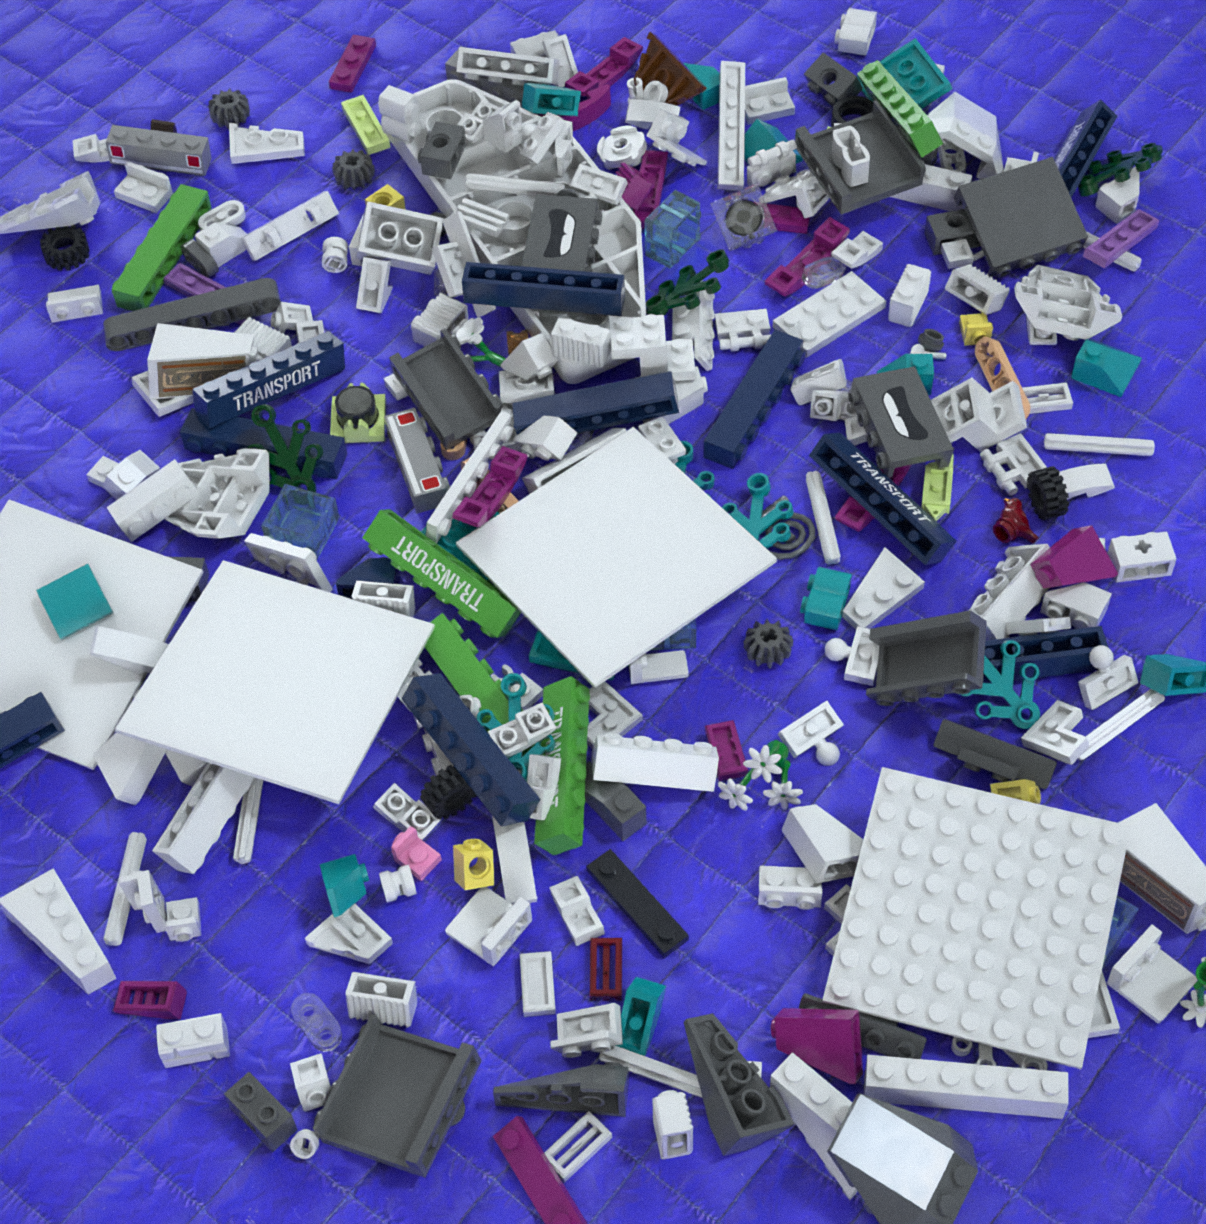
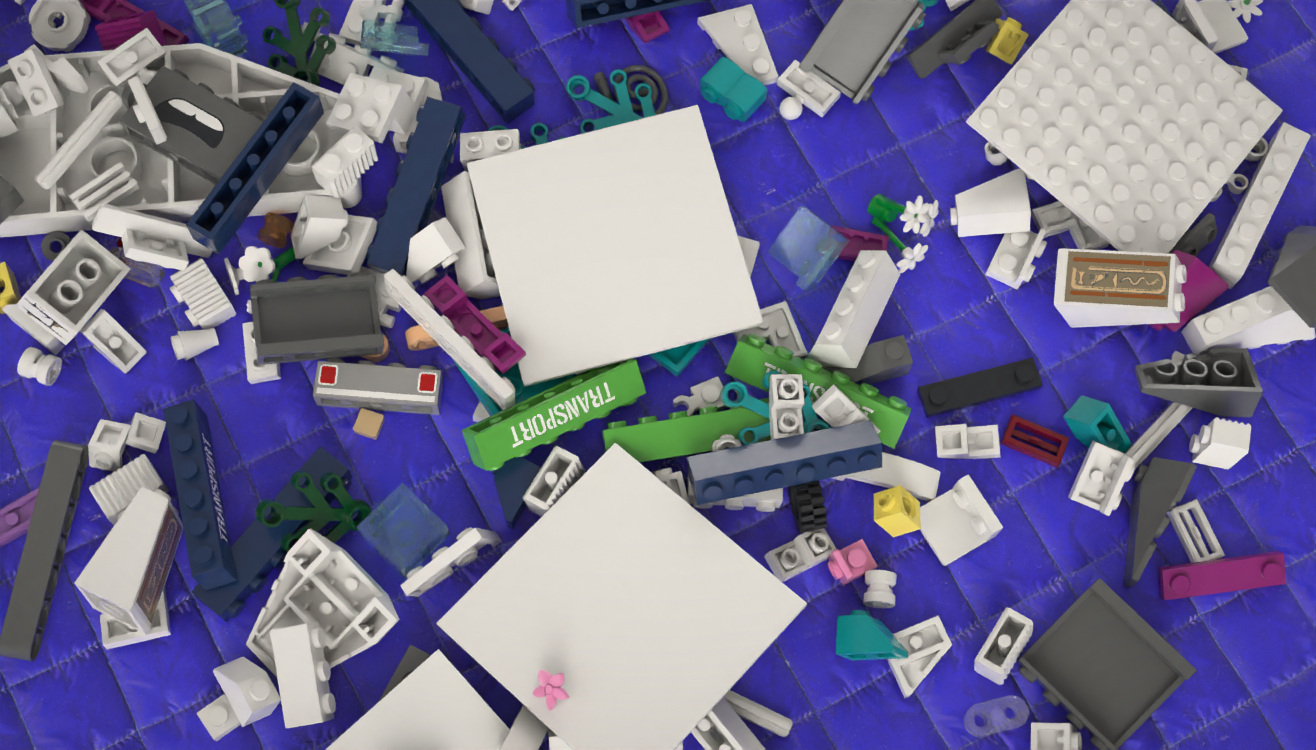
camera: 75 degrees left, 15 degrees up
piece [330,383,386,443] -> none
white tile [520,951,556,1017] -> none
dark grey gear [744,618,793,669] -> none
white plate [778,701,844,766] -> none
white axle [806,471,840,565] -> none
none -> white plate [127,76,167,144]
none -> white cone [170,328,219,361]
none -> tan piece [353,408,385,440]
none -> clear light blue bracket [360,19,429,56]
none -> bright pink plant [532,670,570,711]
none -> clear light blue bracket [769,206,849,291]
none -> slope [1054,248,1187,328]

